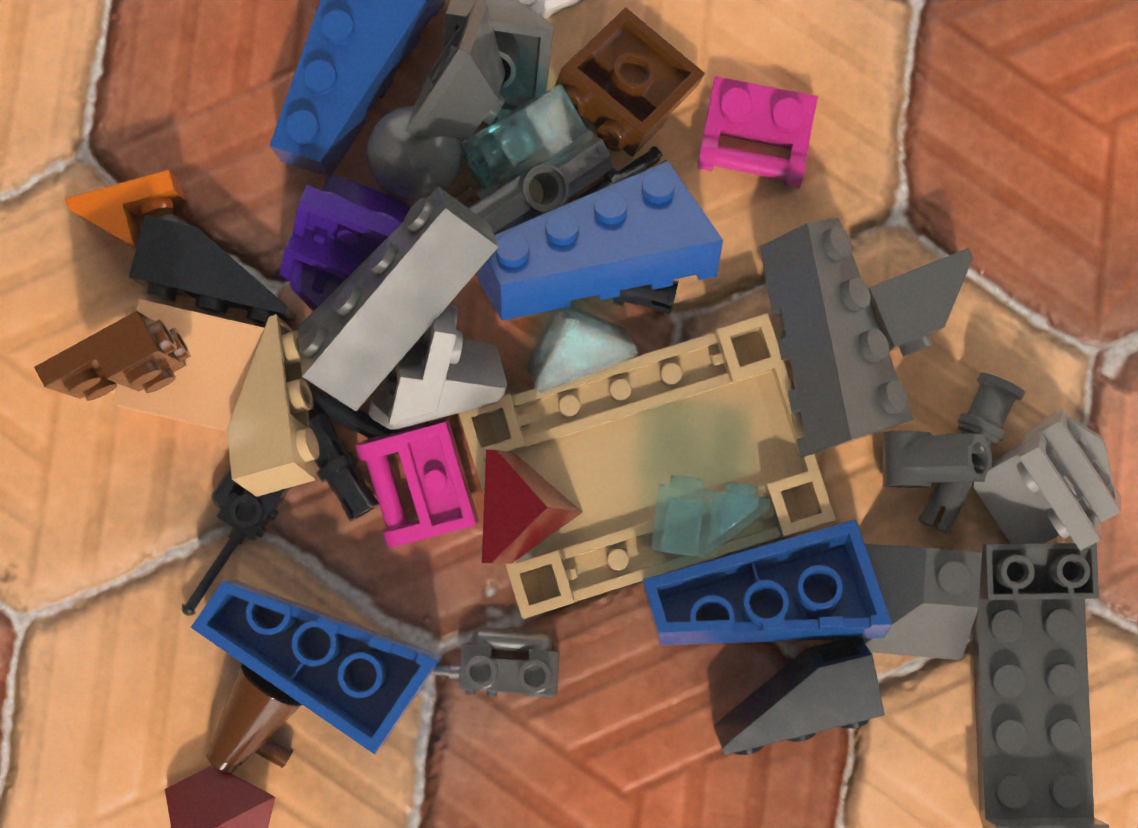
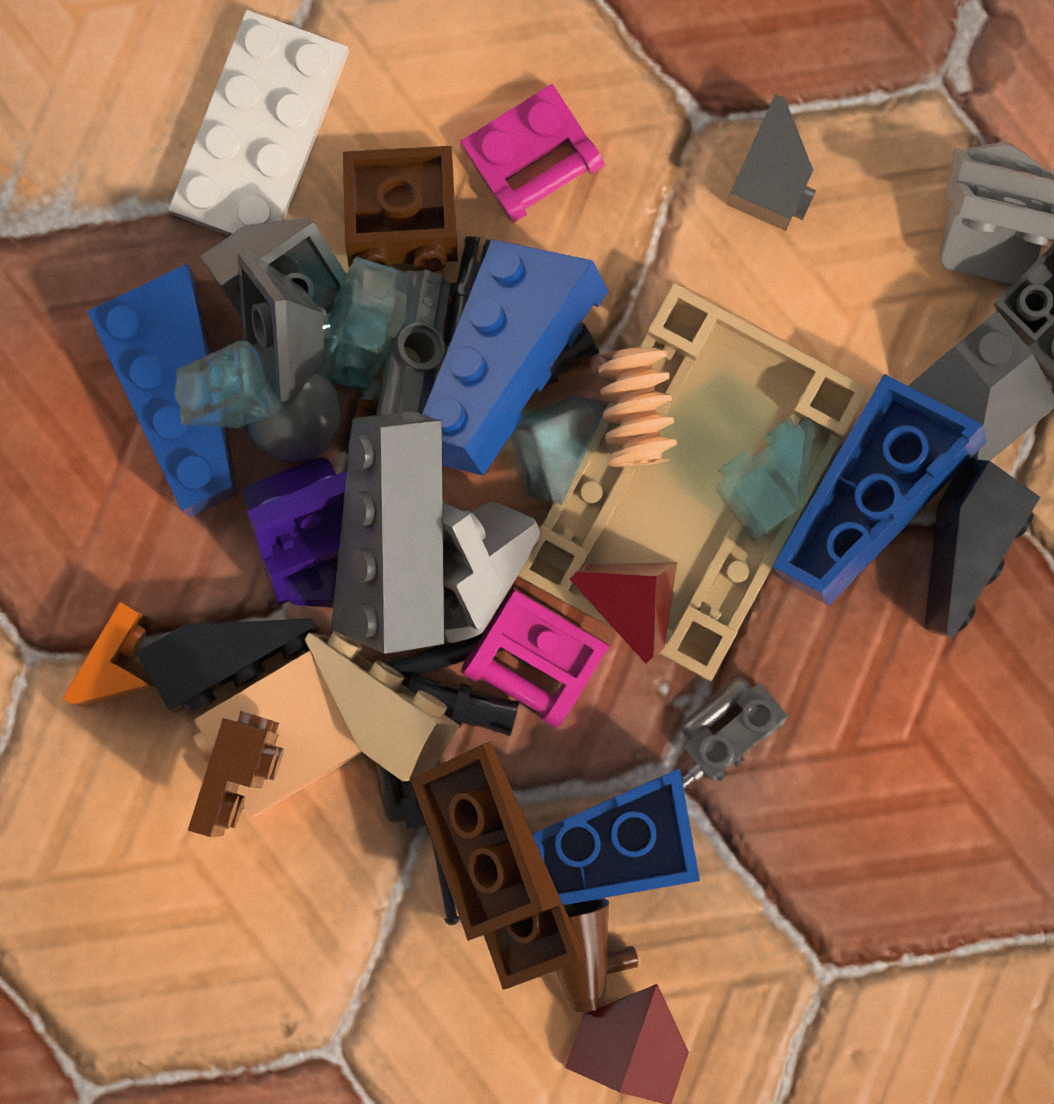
camera: 45 degrees left, 0 degrees up
dark grey wedge [760,218,913,458] -> none
dark grey piece [882,431,992,488] -> none
dark grey pin [918,372,1025,535] -> none
none -> clear light blue slope [175,341,269,428]
none -> reddish brown slope [410,742,587,990]
none -> light nougat piece [598,348,677,467]

